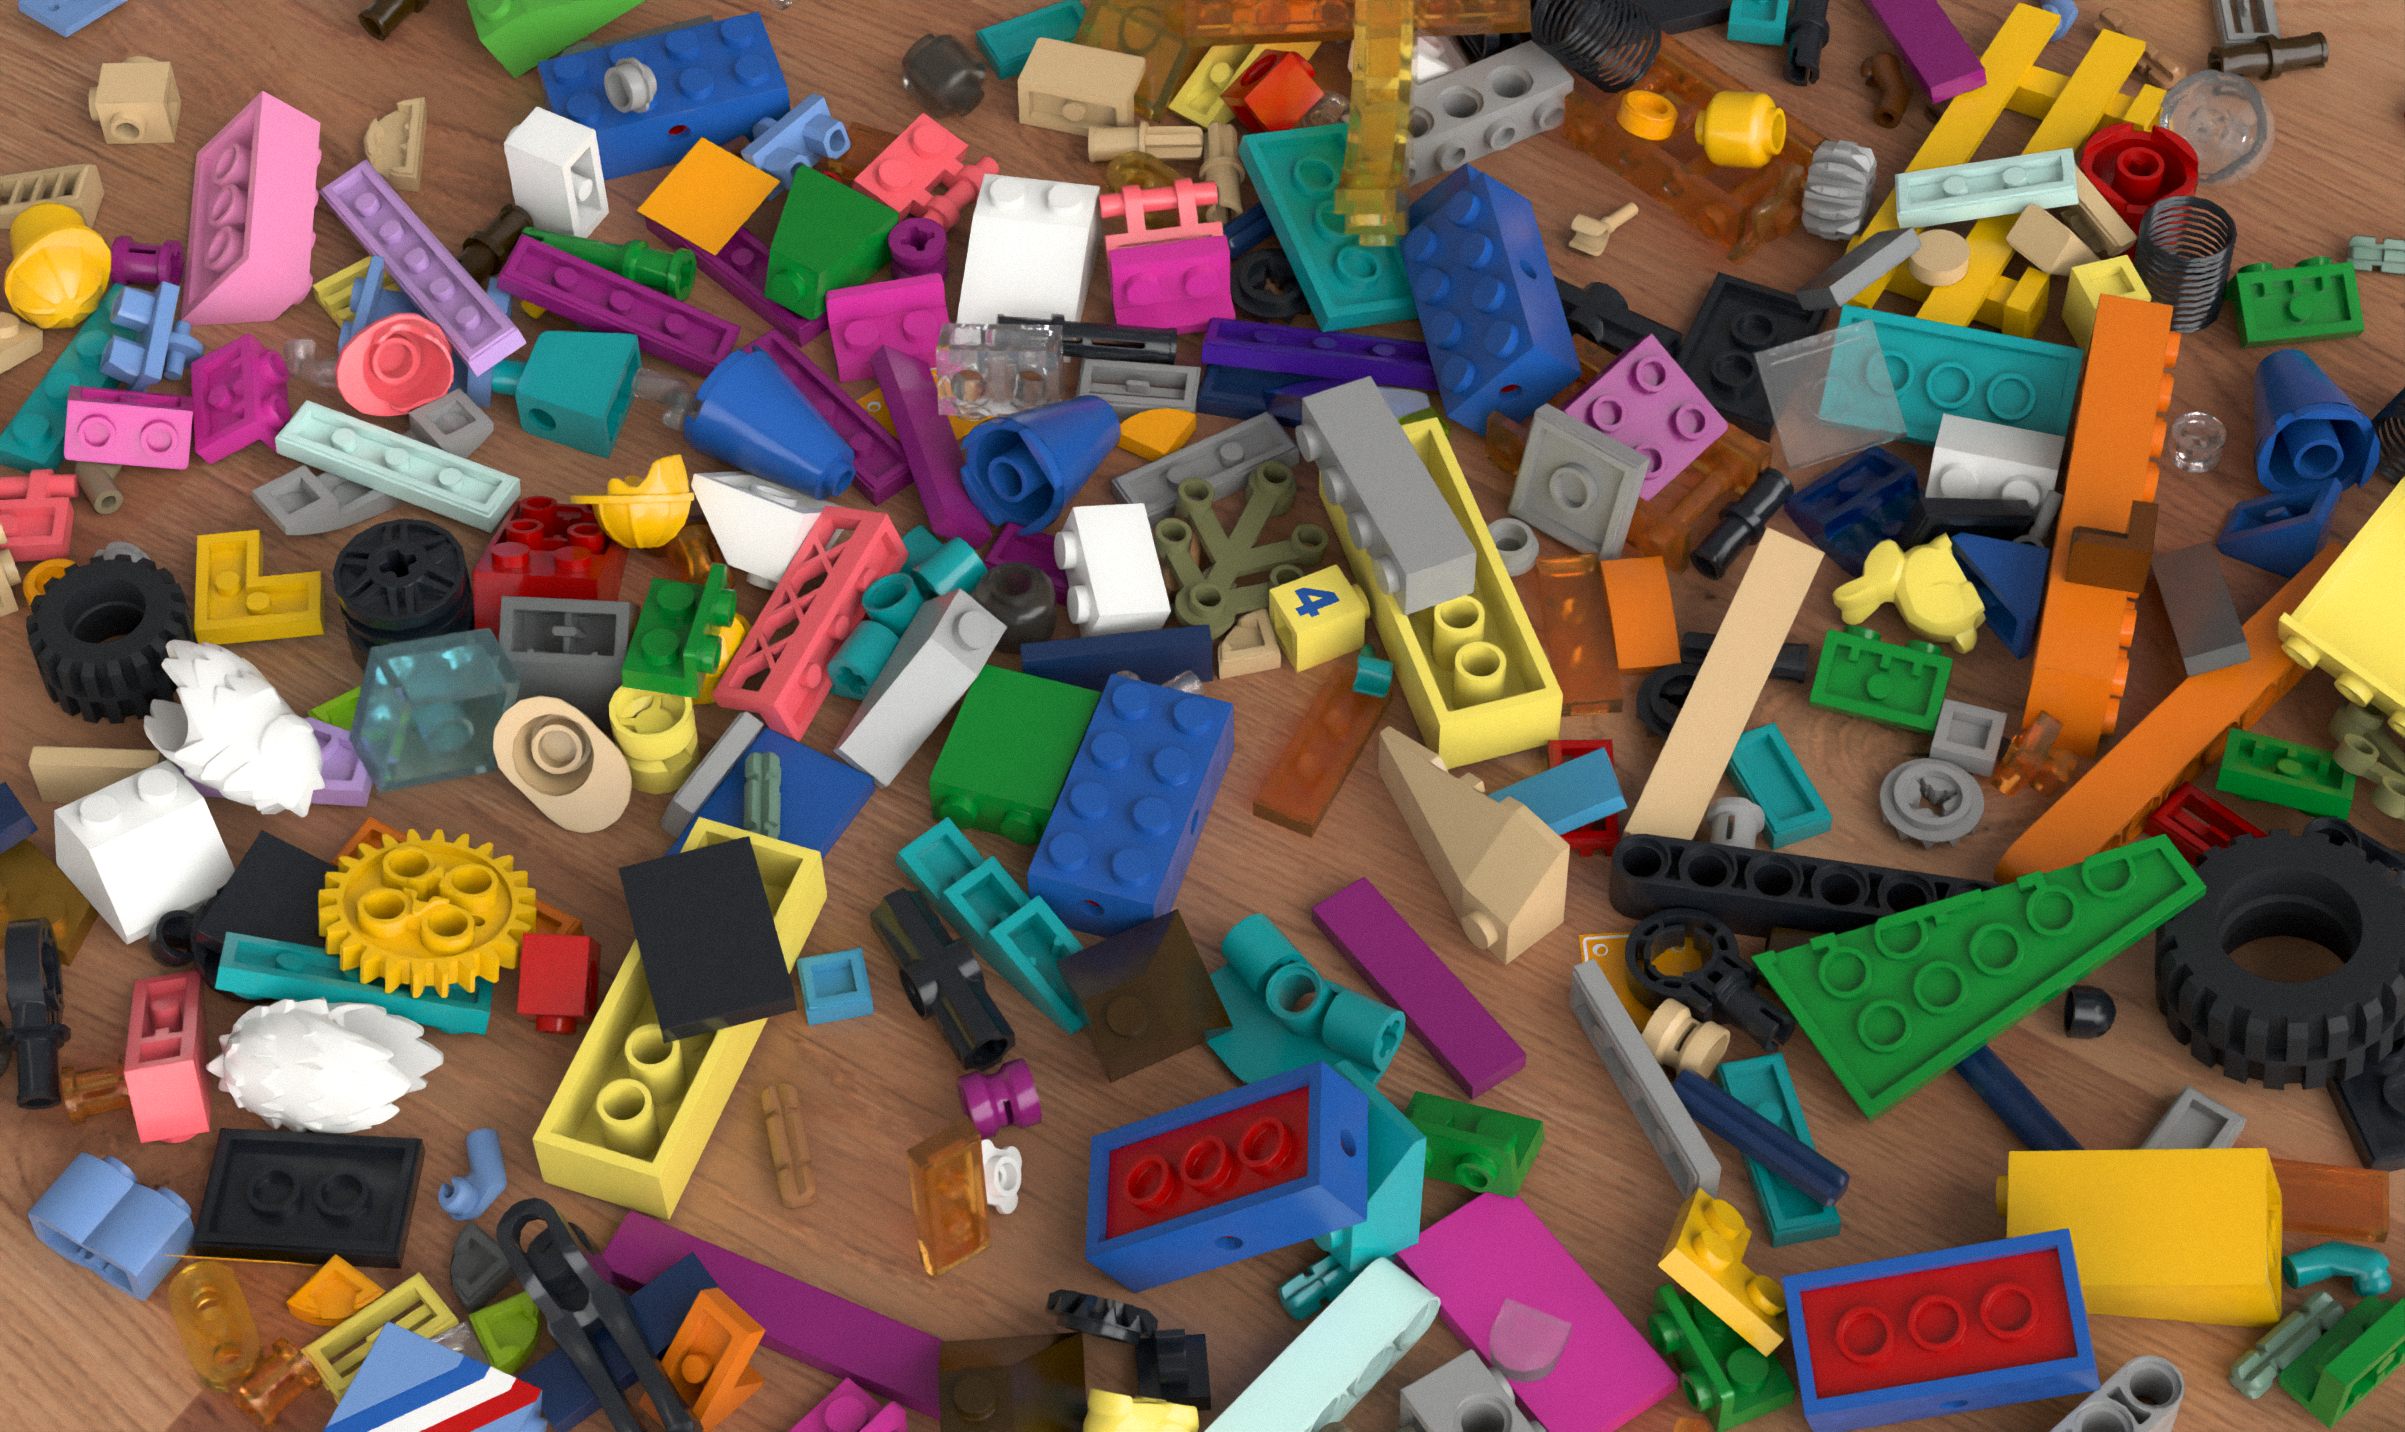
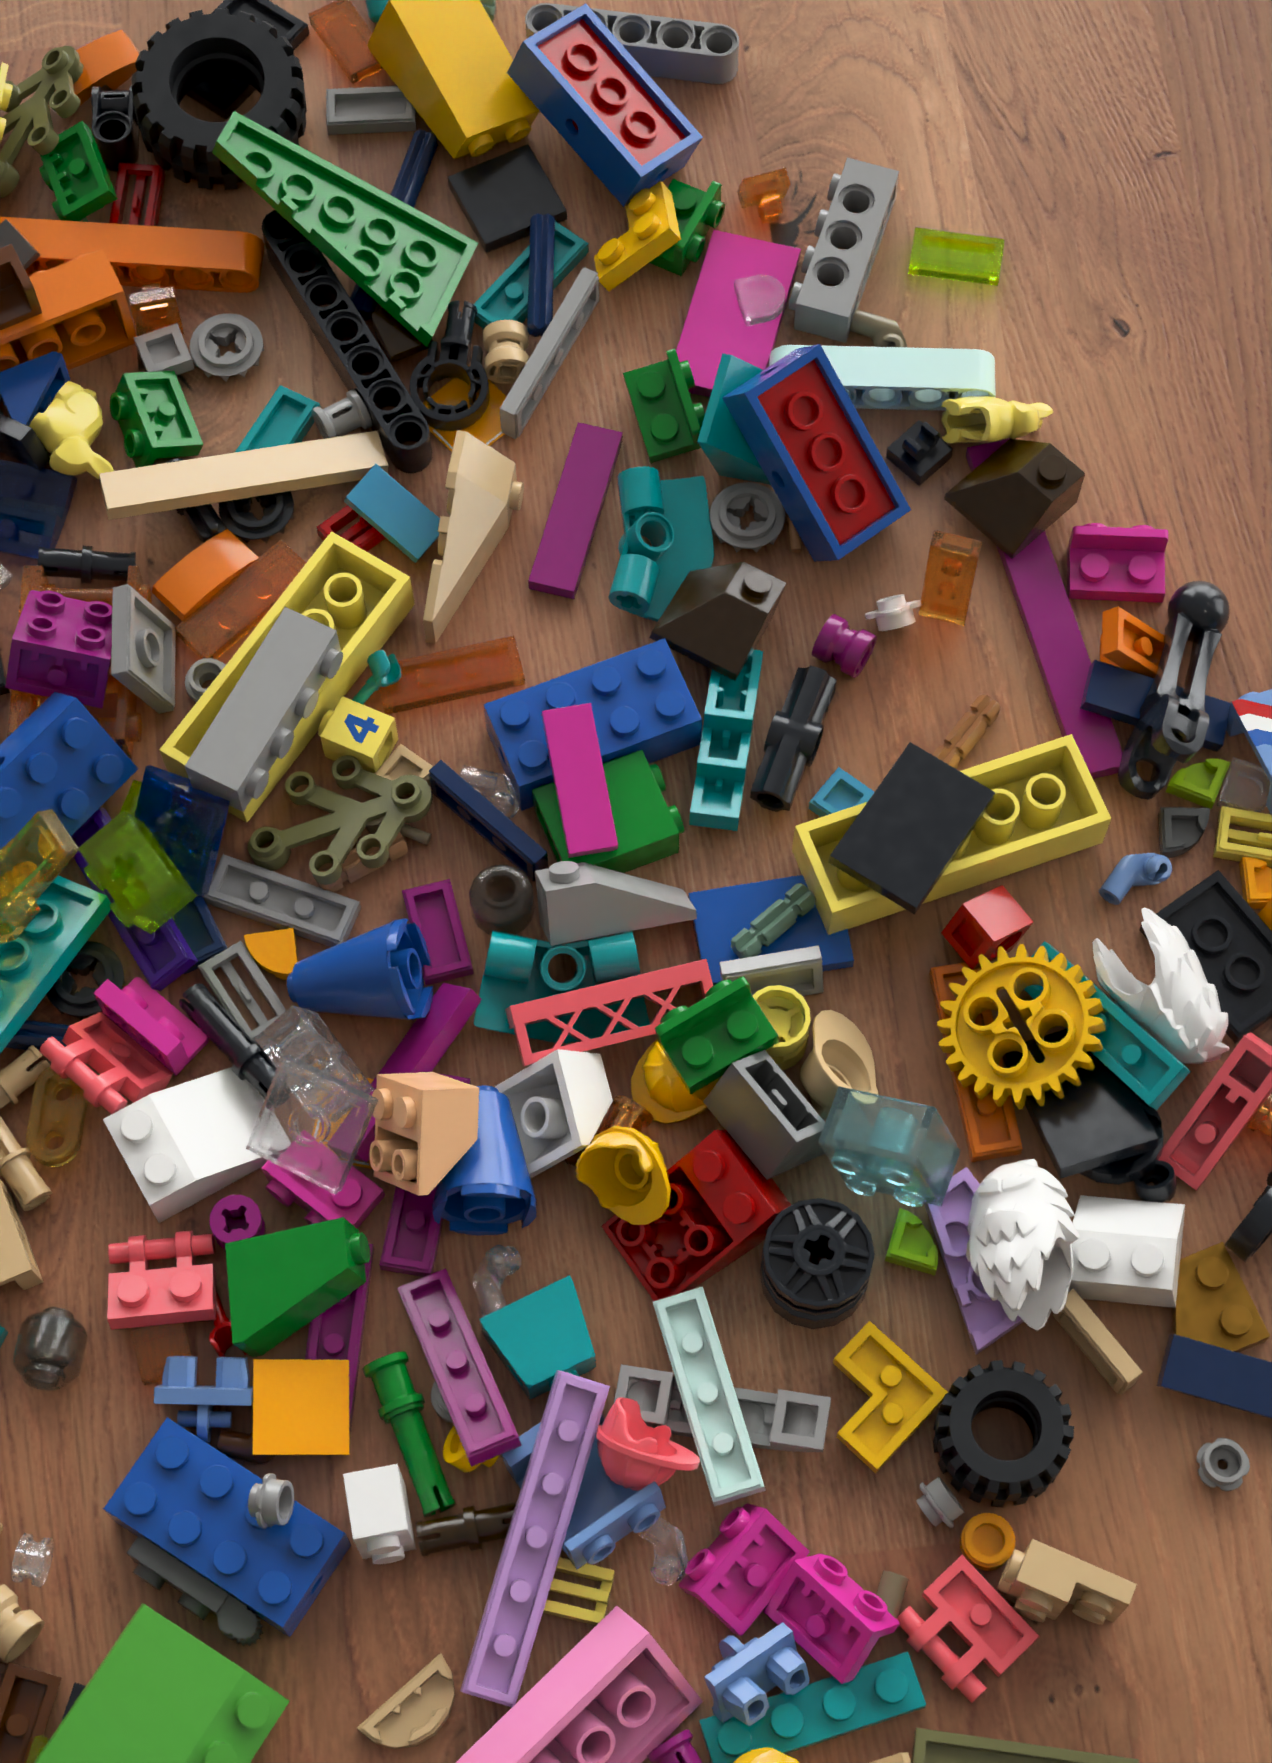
camera: 130 degrees left, 15 degrees up
black gear [1045,1289,1158,1345] -> none
white brick [1054,503,1171,637] -> none
none -> clear neon green brick [78,810,197,934]
none -> clear tile [245,1054,379,1195]
none -> light nougat slope [369,1072,479,1196]
none -> black tile [448,144,567,253]
none -> dark pink tile [541,703,618,858]

